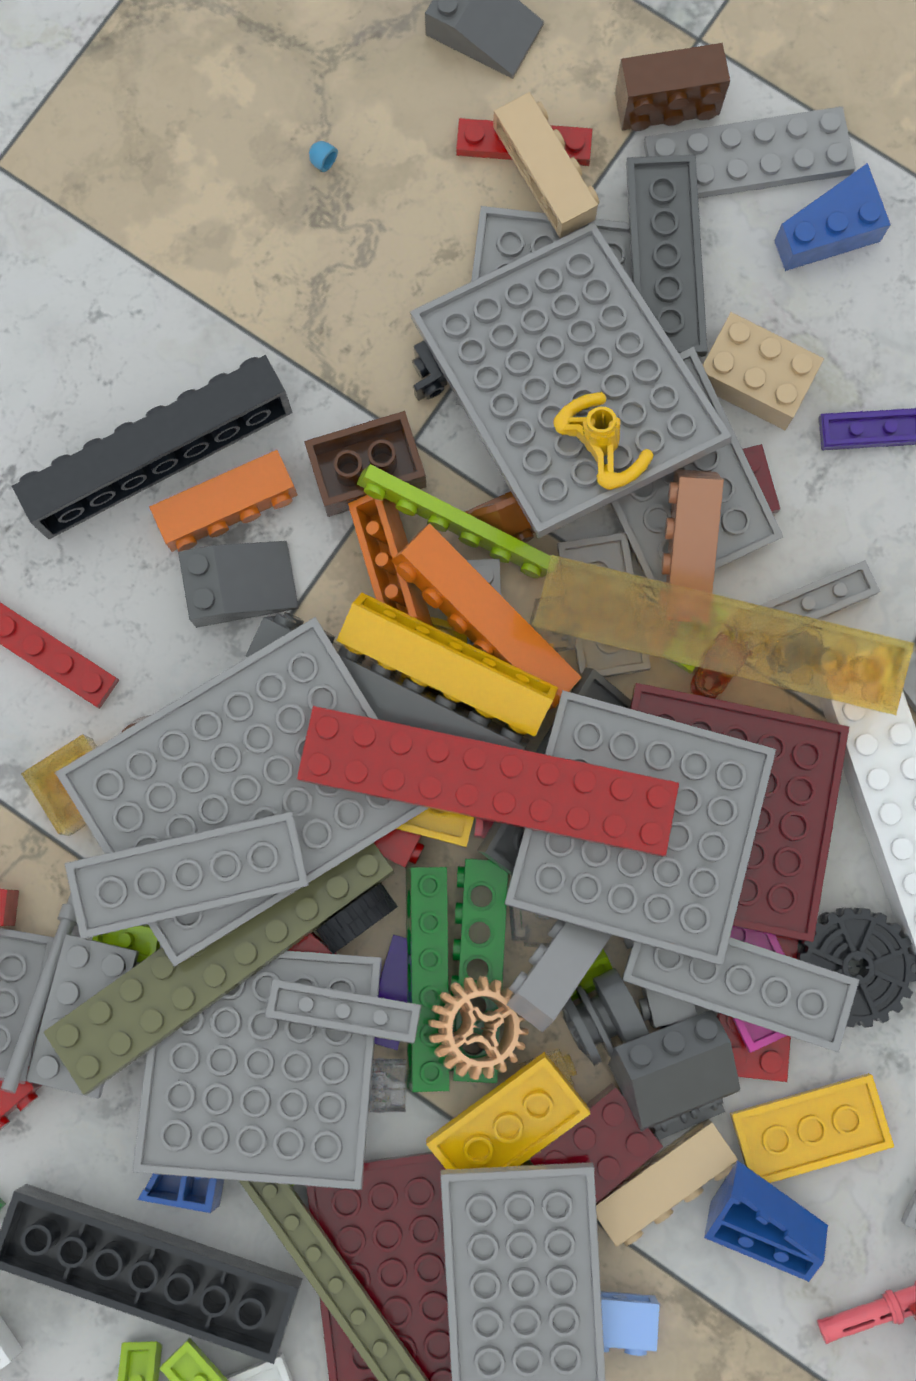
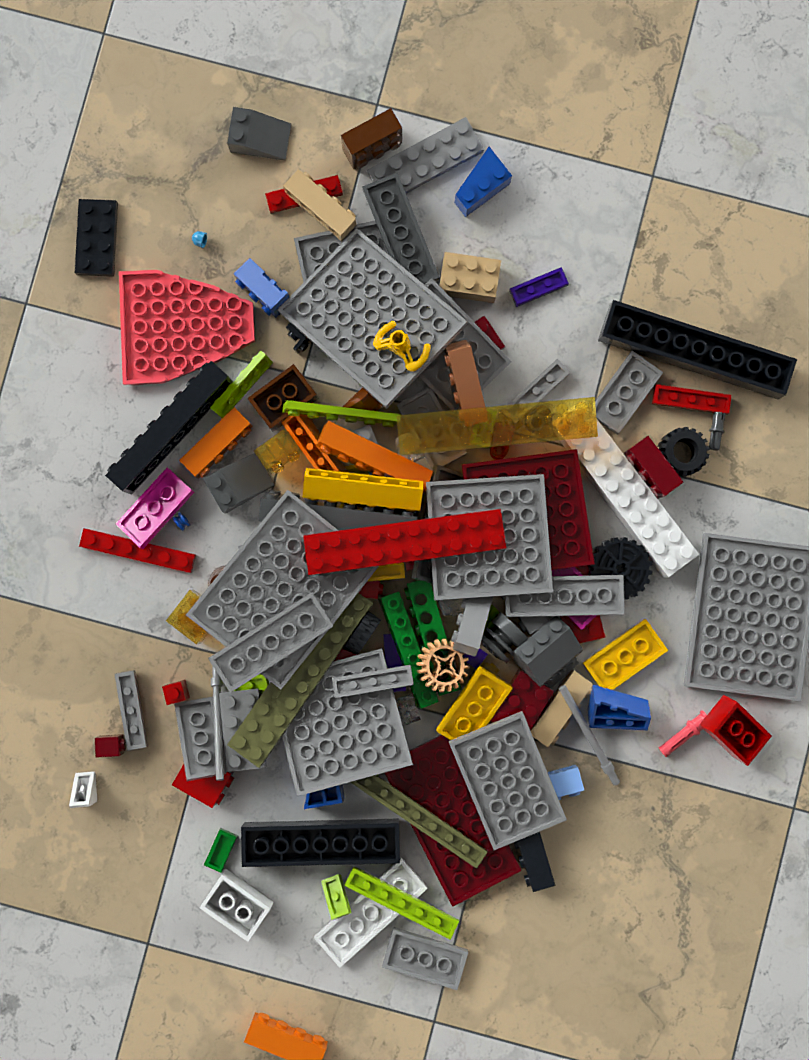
camera: 20 degrees left, 5 degrees up
none -> black plate [74,199,118,277]
none -> dark pink plate [116,467,195,549]
none -> coral wing [119,270,255,385]
none -> blue bush [172,512,191,531]
none -> lime plate [210,351,273,418]
none -> wedge [234,258,289,318]
none -> clear yellow brick [254,429,302,474]
none -> dark purple tile [462,648,488,670]
none -> light grey bar [559,685,620,785]

